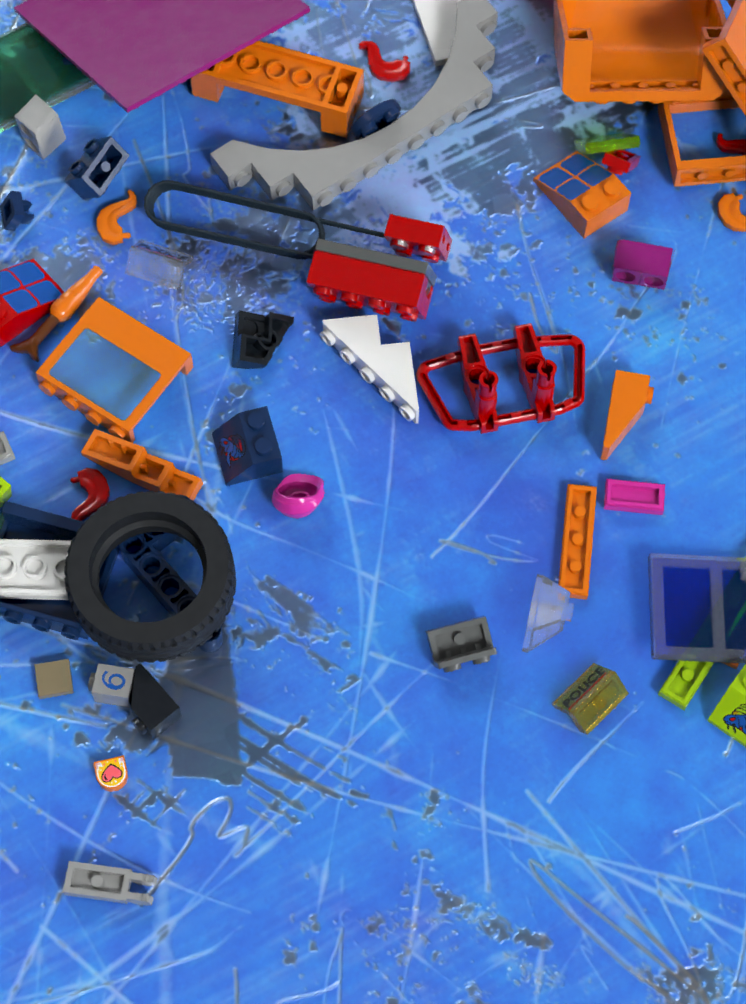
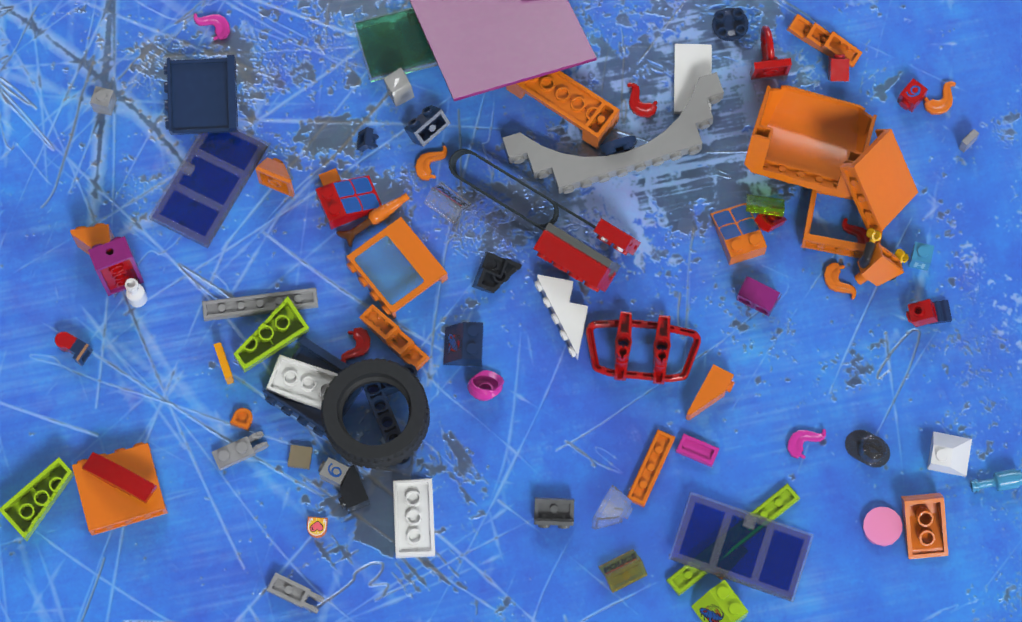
camera: 20 degrees right, 5 degrees up
none -> white tile [393,478,435,558]

